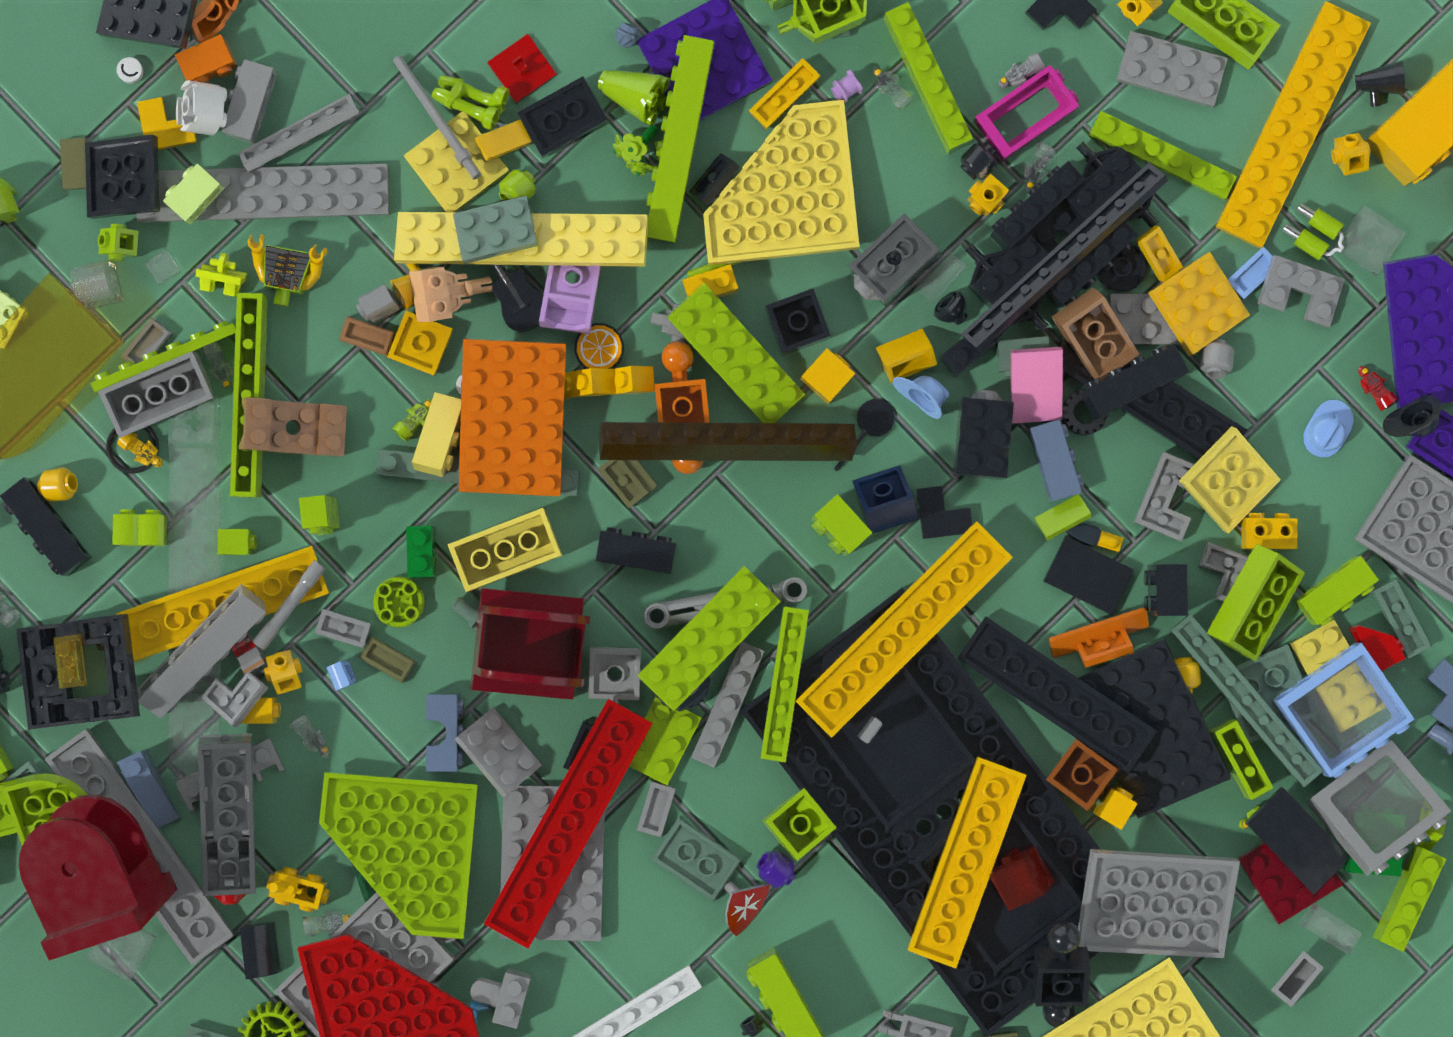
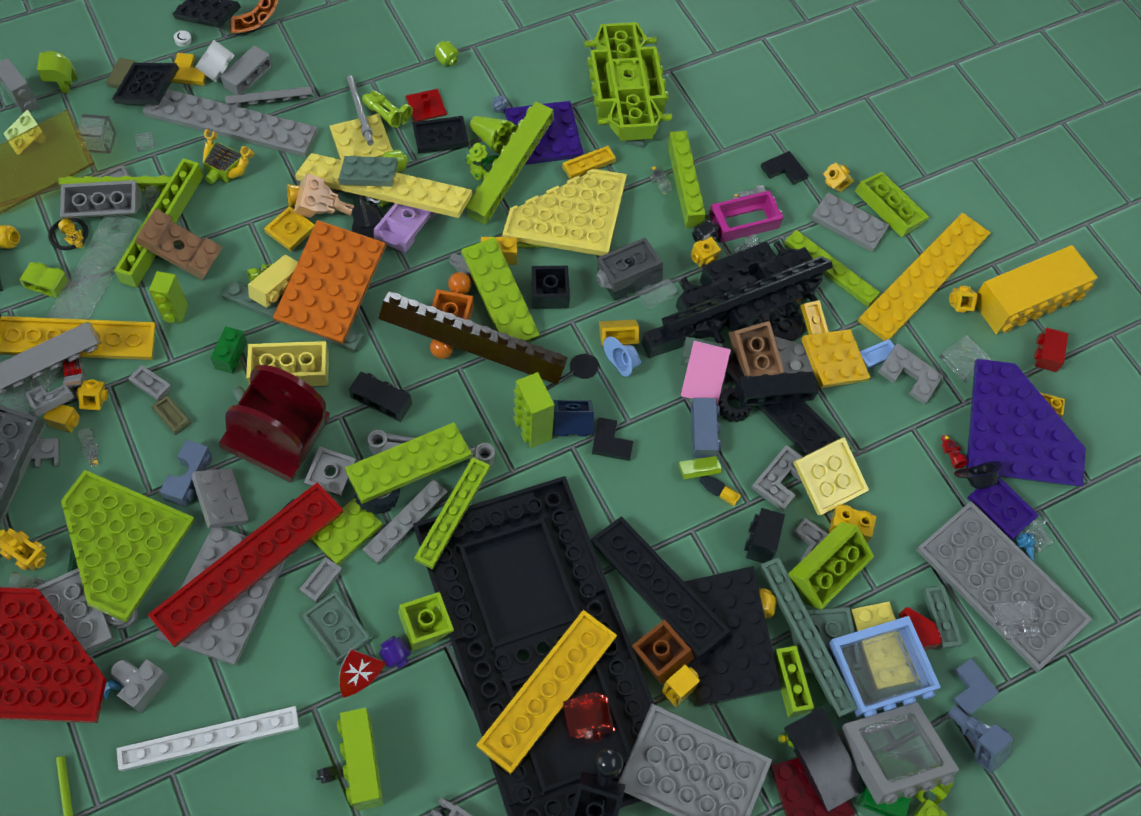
camera: 10 degrees right, 25 degrees down
lime brick [98,224,139,261] -> none
yellowish green brick [163,164,225,225] -> none
orange brick [175,34,238,83] -> none
neon yellow hips [195,253,247,297] -> none
lime brick [217,529,257,555] -> none
light grey piece [252,560,326,651] -> none
light blue brick [326,660,357,691] -> none
medium nougat tile [339,316,395,356] -> none
light grey brick [356,283,401,323] -> none
lime tile [373,577,425,627] -> none
yellow tile [475,119,532,162] -> none
yellow arch [564,366,655,399] -> none
light orange tile [574,323,624,369] -> none
olive plate [598,460,657,509] -> none
black plate [689,153,740,205] -> none
yellow plate [796,521,1013,738] -> none
yellow head [800,348,855,405] -> none
lavender brick [831,69,863,103] -> none
light grey tile [858,716,882,743] -> none
black brick [934,291,968,325] -> none
black piece [953,390,1014,480] -> none
black tile [1043,536,1134,615] -> none
orange bracket [1049,607,1149,668] -> none
light grey head [1200,339,1235,379] -> none
lime piece [1282,203,1344,261] -> none
lime brick [1294,556,1379,626] -> none
light blue piece [1303,400,1354,457] -> none
black piece [1355,61,1405,107] -> none

